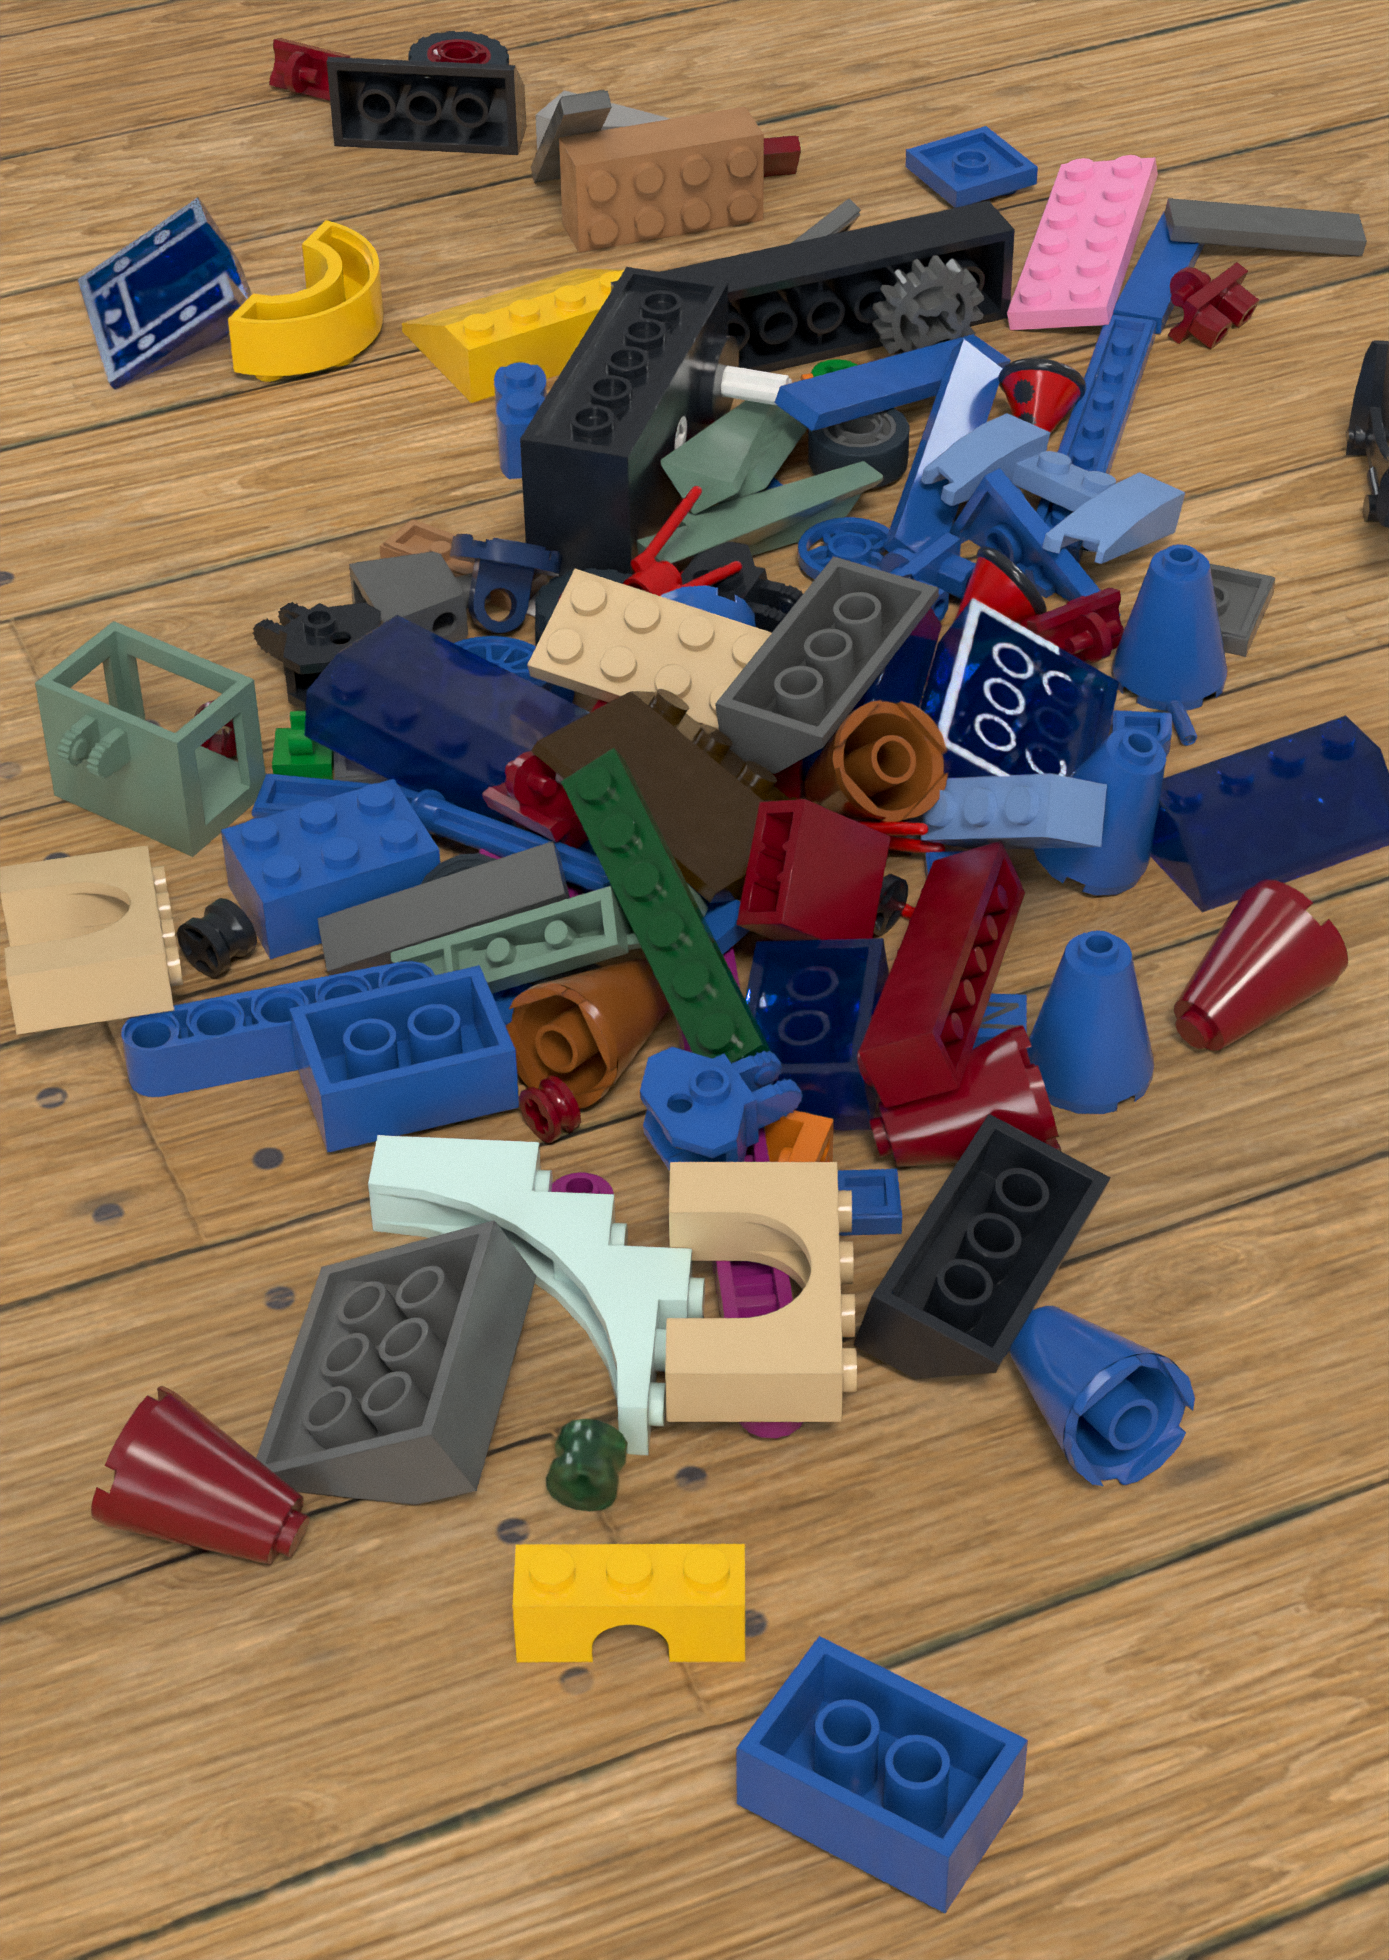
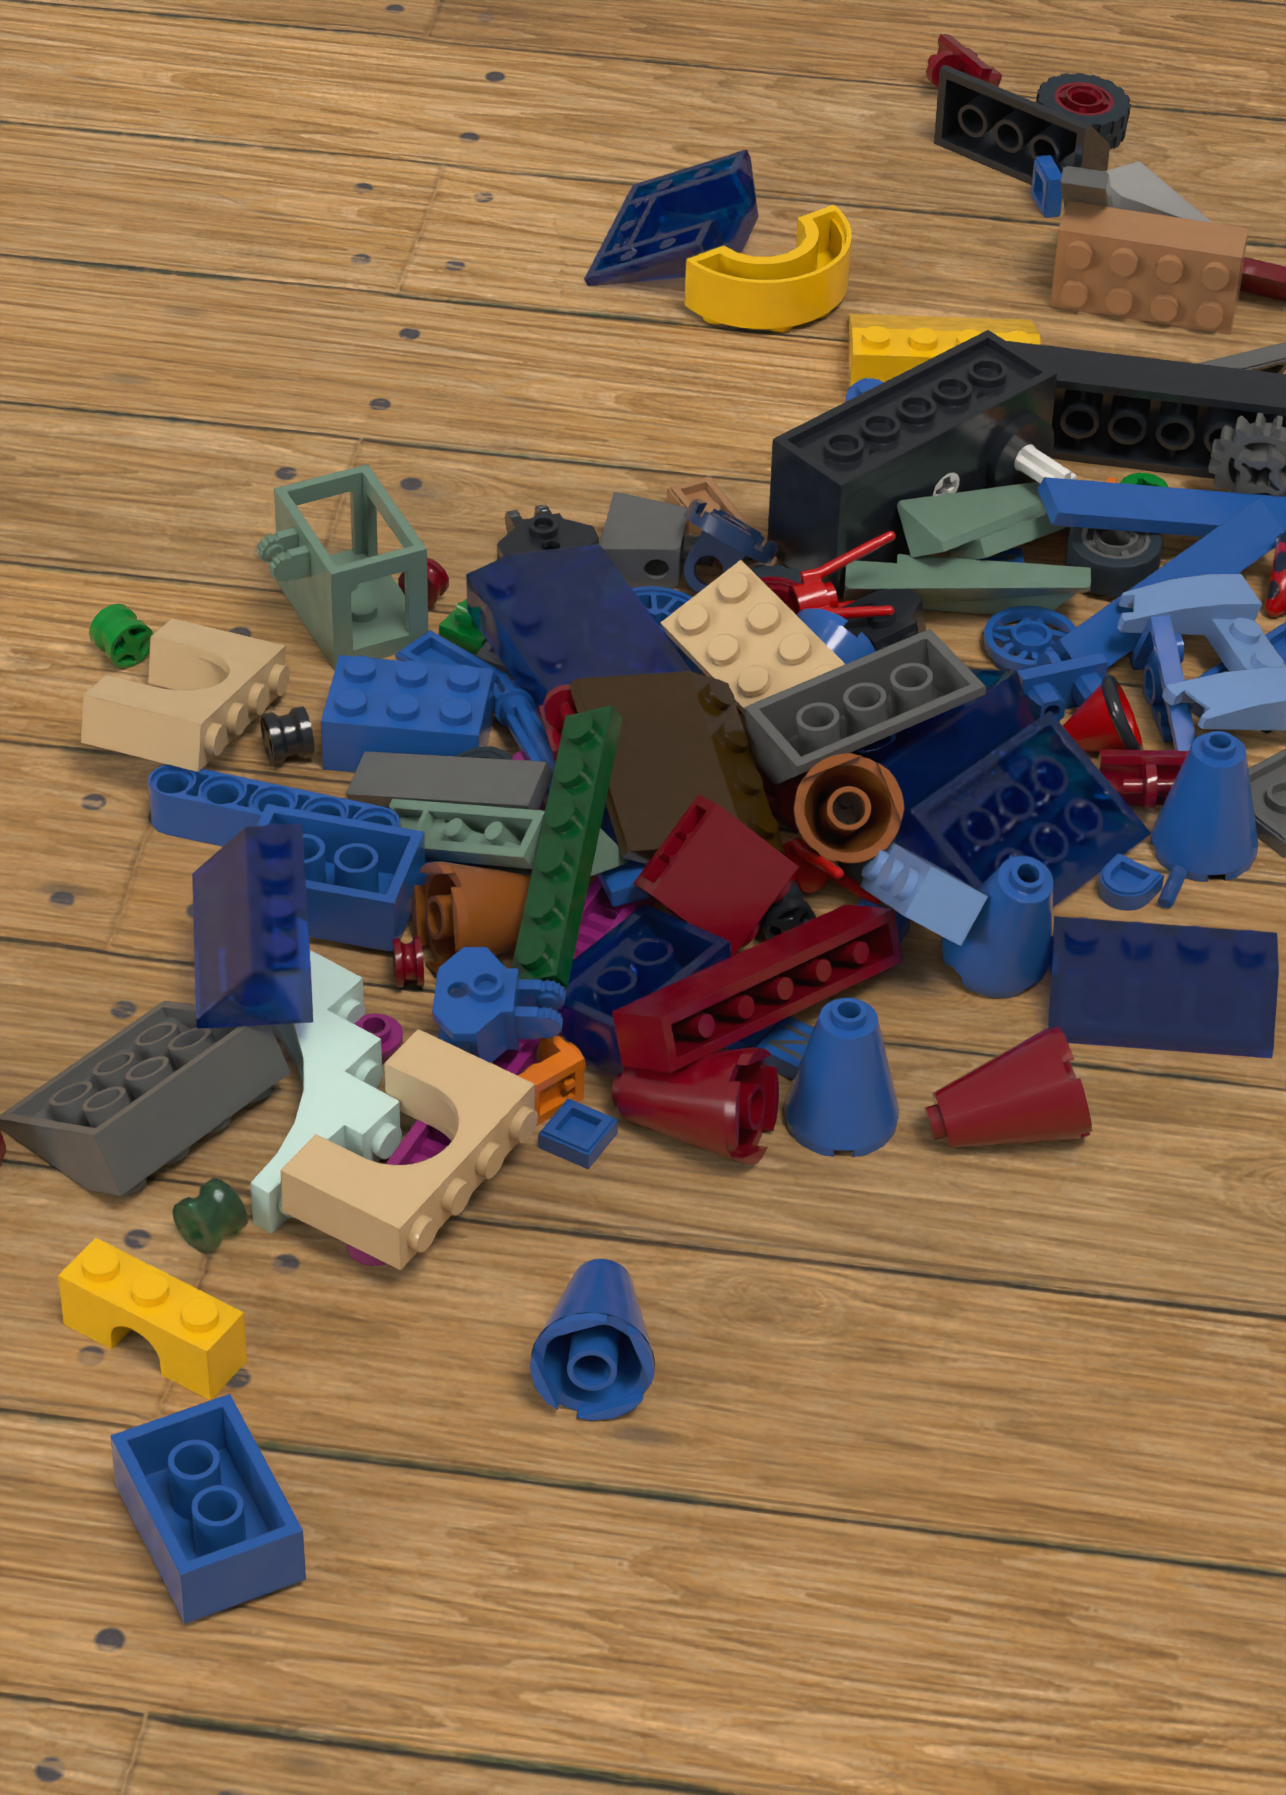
camera: 30 degrees right, 0 degrees up
black slope [854,1114,1111,1379] -> none
none -> clear blue slope [192,823,313,1029]
none -> blue tile [1031,155,1062,218]

